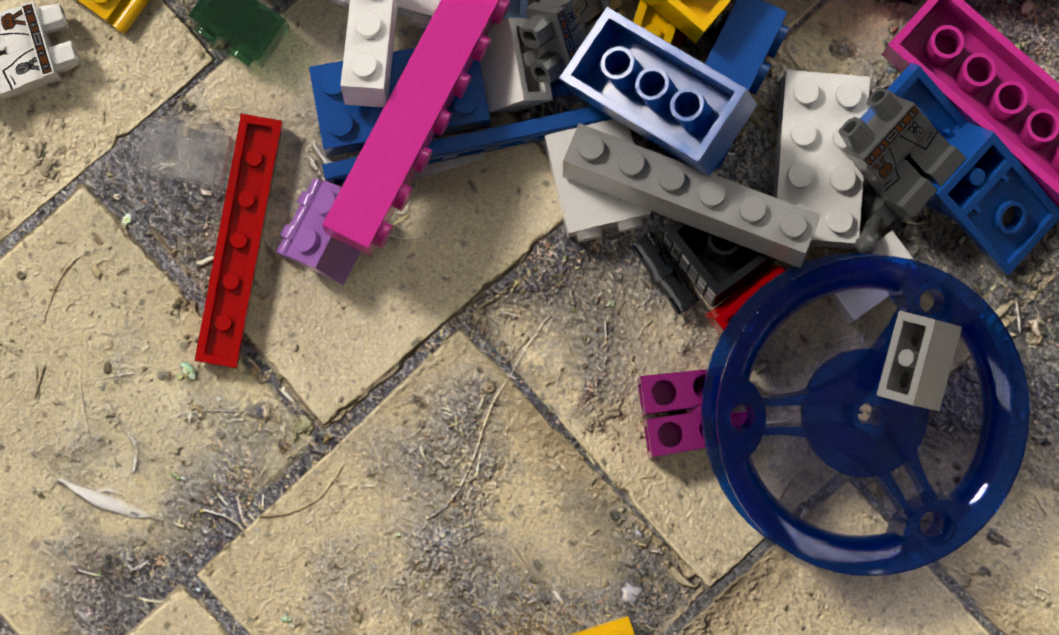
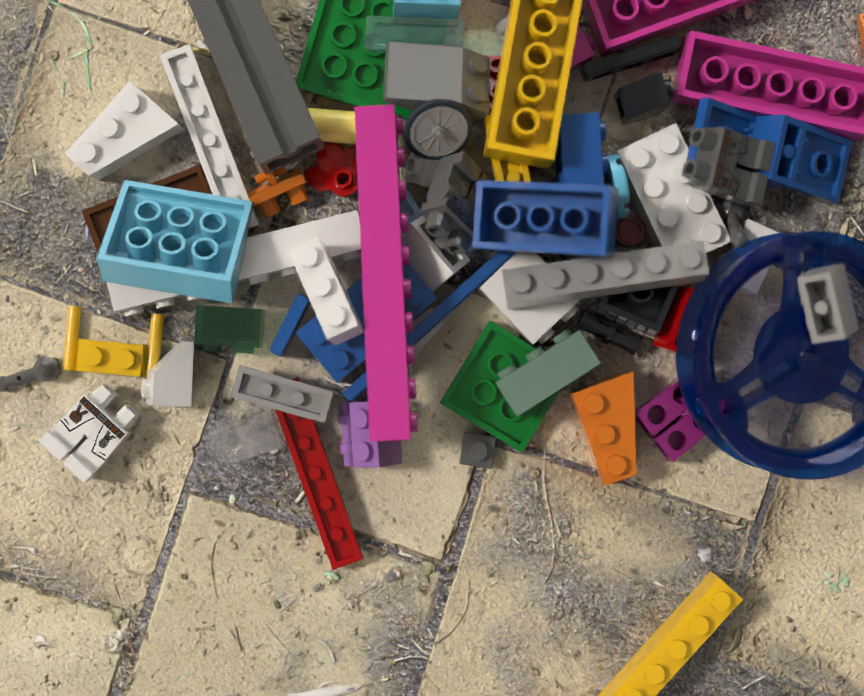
camera: 25 degrees left, 5 degrees up
none -> white slope [141,341,194,407]
none -> light grey plate [230,365,334,423]
none -> blue tile [269,294,311,357]
none -> green plate [439,320,561,453]
none -> dark grey plate [459,432,496,469]
none -> sand green brick [494,328,601,416]
none -> orange wedge [568,371,637,486]
none -> medium azure tile [604,153,630,220]
none -> black slope [614,71,673,125]
none -> dark red plate [615,214,646,247]

